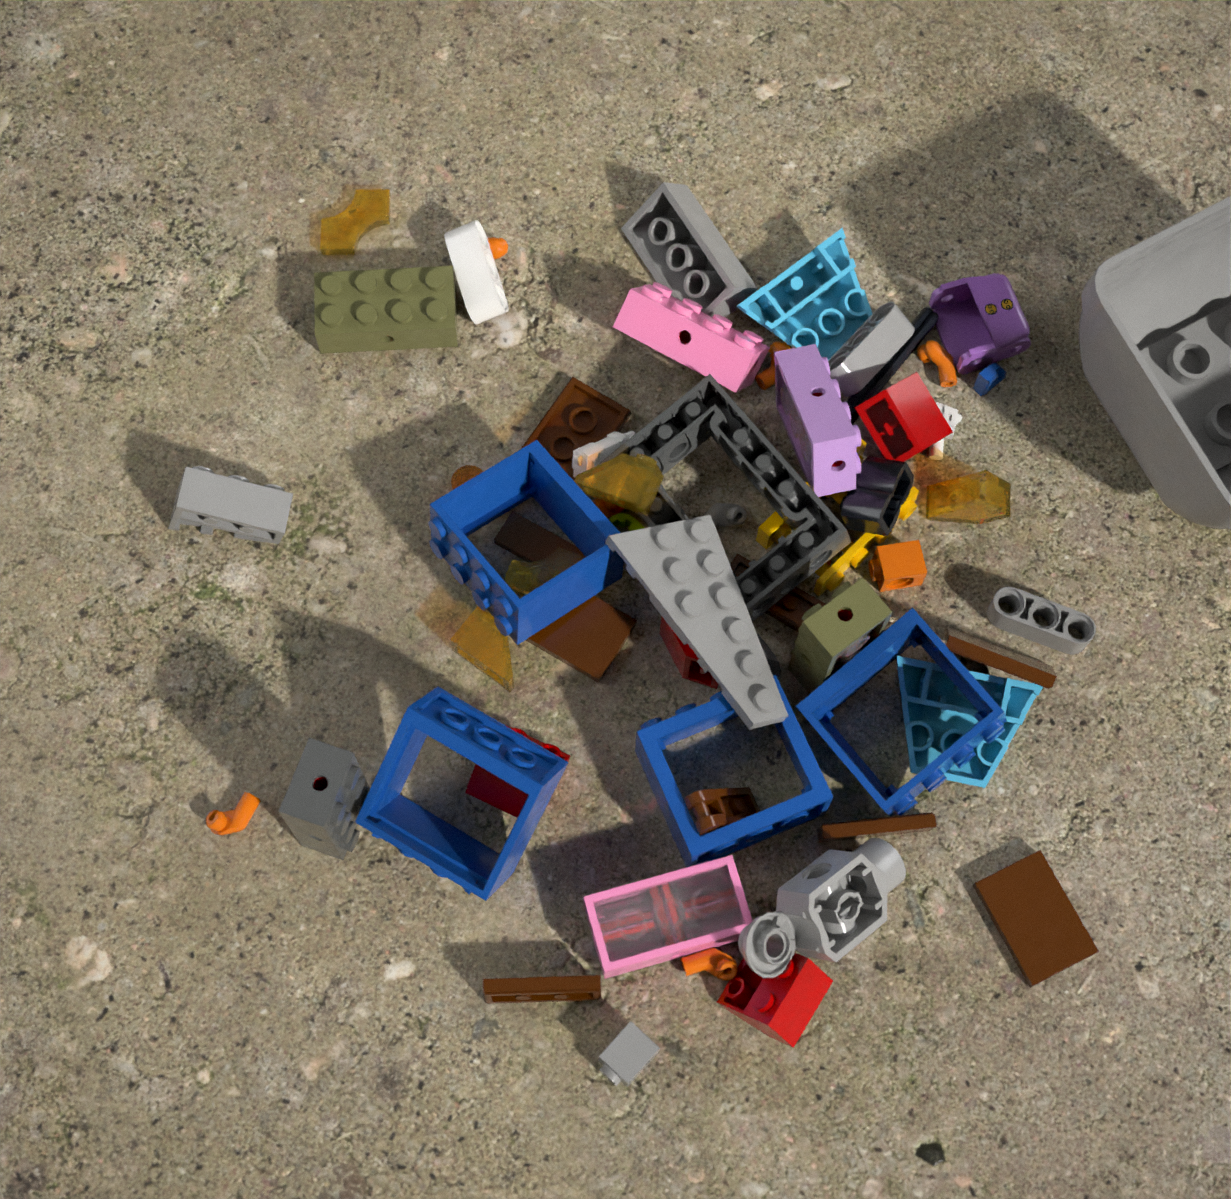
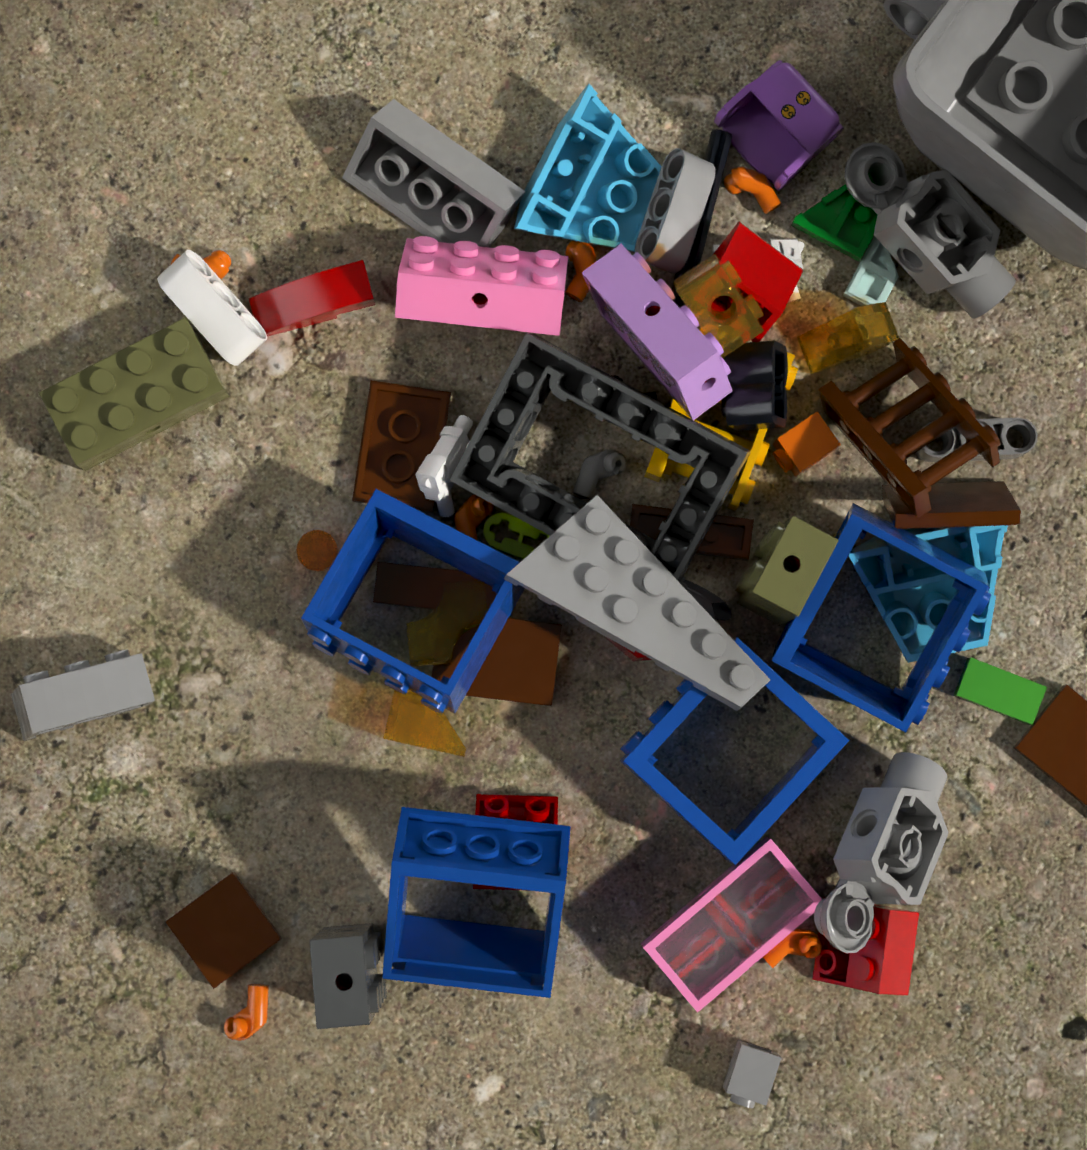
camera: 30 degrees left, 15 degrees up
clear yellow tile [320,189,391,255] -> none
reddish brown tile [483,975,601,1004] -> none
clear yellow slope [574,454,664,516] -> none
reddish brown plate [684,787,760,835] -> none
reddish brown tile [817,812,937,843] -> none
blue tile [973,363,1006,396] -> none
none -> reddish brown tile [165,872,282,989]
none -> red slope [248,260,375,337]
none -> clear yellow brick [673,254,764,358]
none -> green wing [791,172,877,262]
none -> reddish brown fence [818,338,1001,518]
none -> light aqua tile [843,236,899,314]
none -> light grey brick [844,142,1016,319]
none -> bright green tile [953,657,1047,725]

